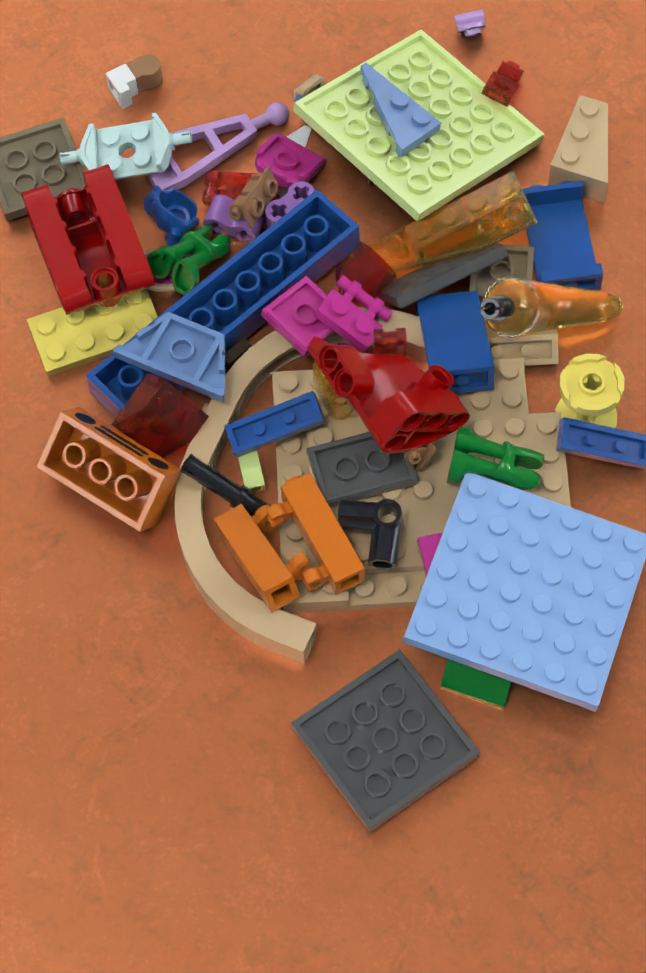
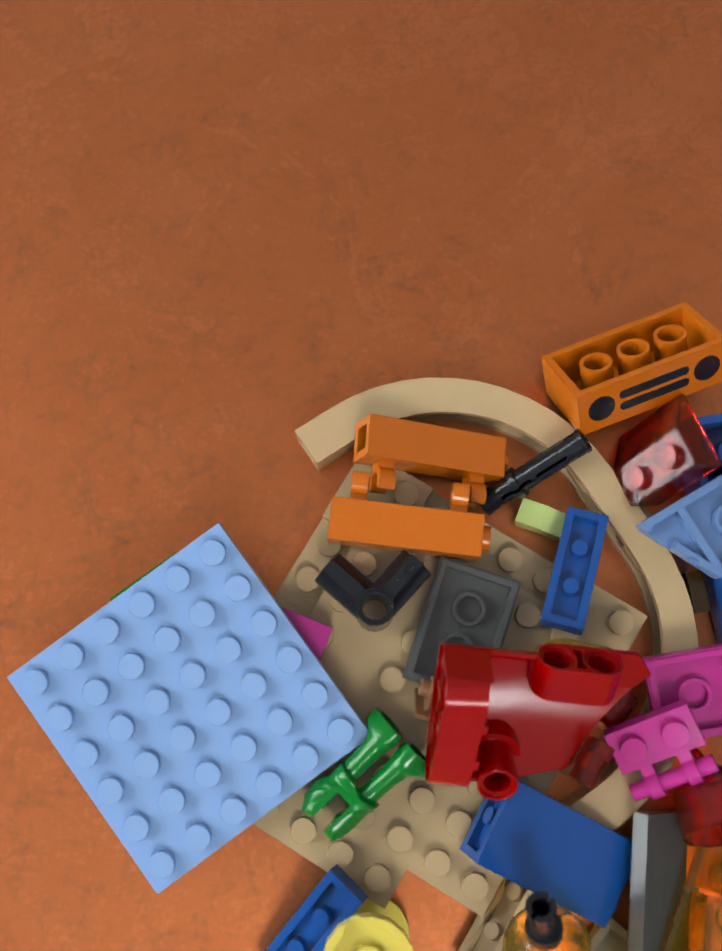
camera: 120 degrees right, 15 degrees up
dark grey plate [291,649,480,833] -> none

